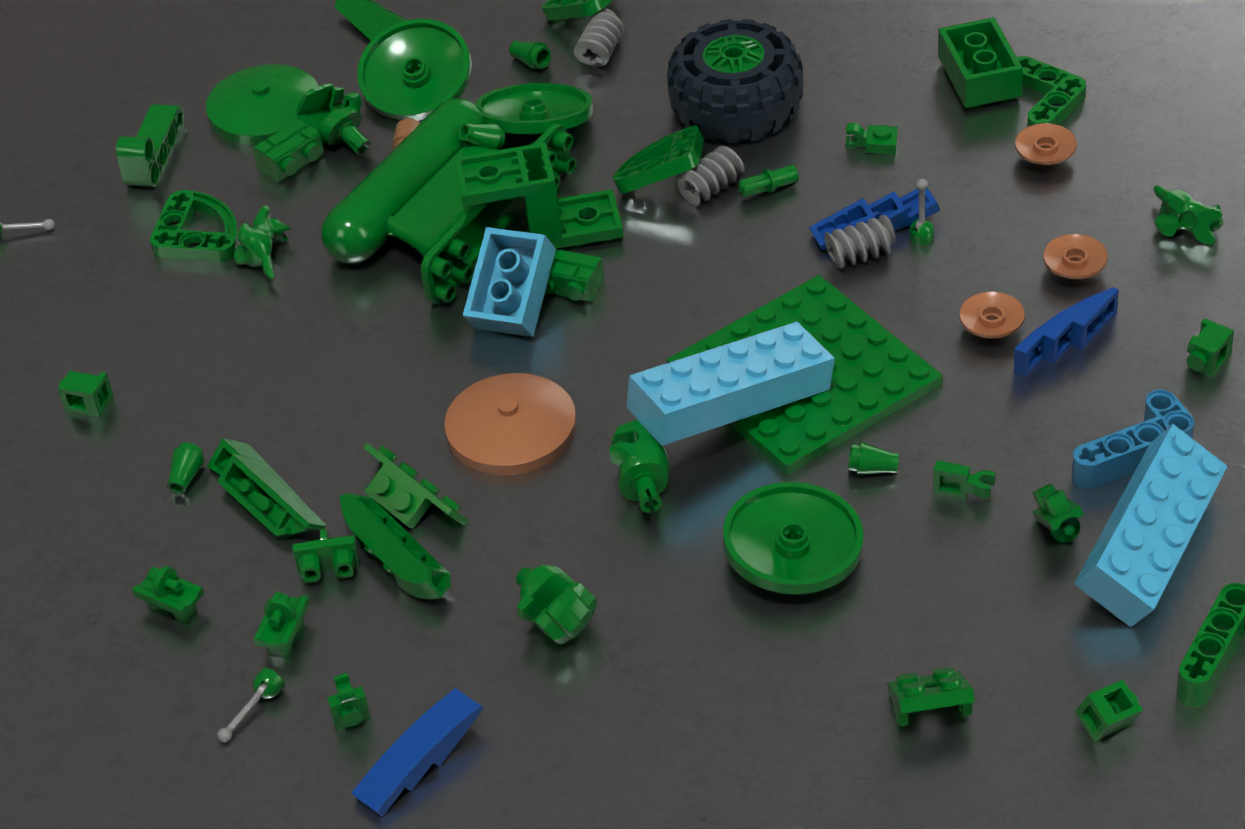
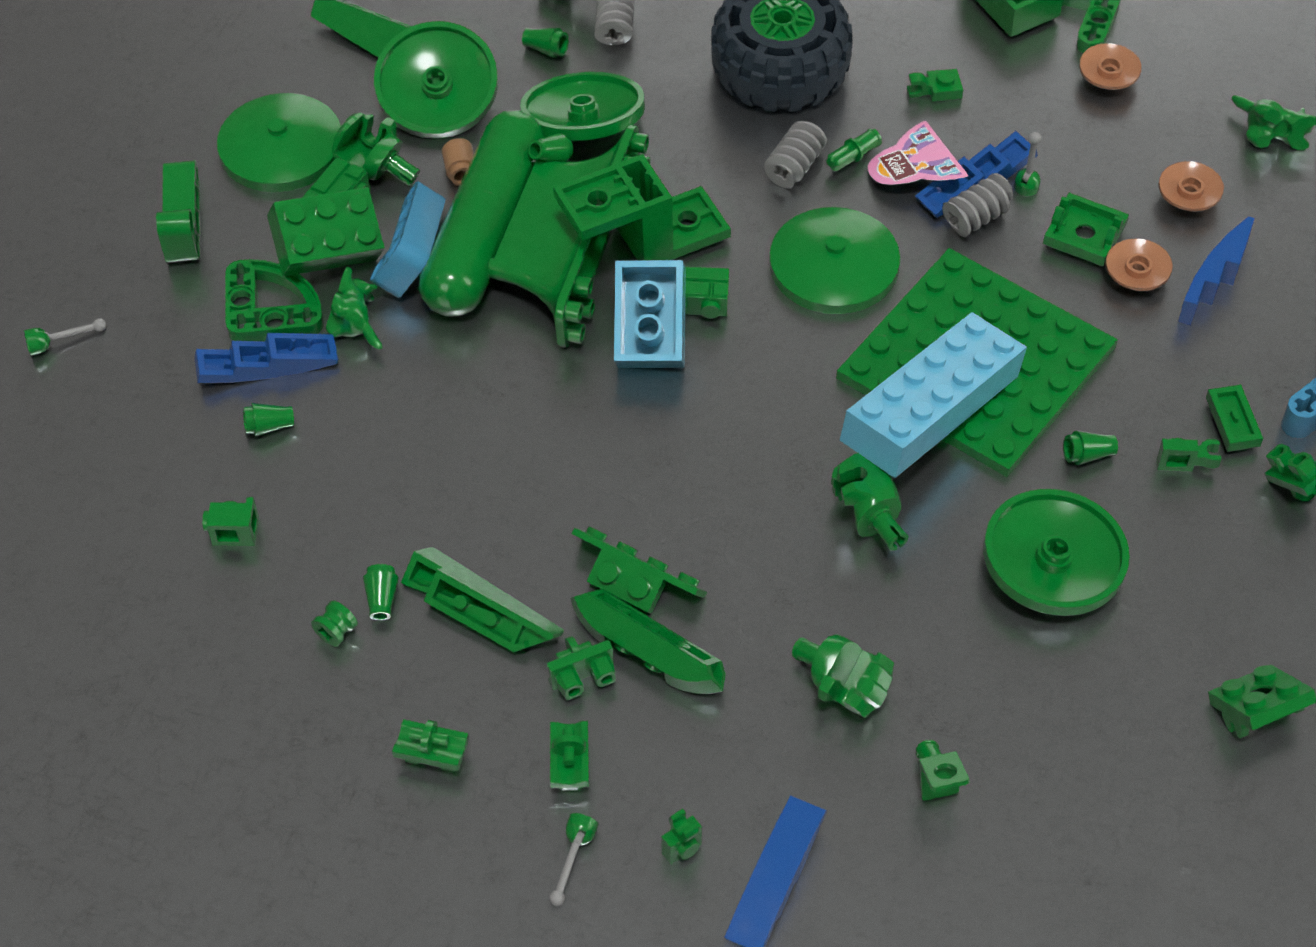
camera: 20 degrees left, 10 degrees up
nougat dish [444,373,577,475] -> none
green beam [613,126,704,193] -> none
none -> blue slope [194,333,338,383]
none -> green cone [243,403,294,437]
none -> green brick [267,187,385,277]
none -> green wheel [311,600,358,647]
none -> dark azure beam [370,181,446,298]
none -> green dish [769,207,900,314]
none -> sticker [868,121,968,185]
none -> green bracket [915,740,969,801]
none -> green piece [1043,193,1129,266]
none -> green plate [1206,384,1263,452]

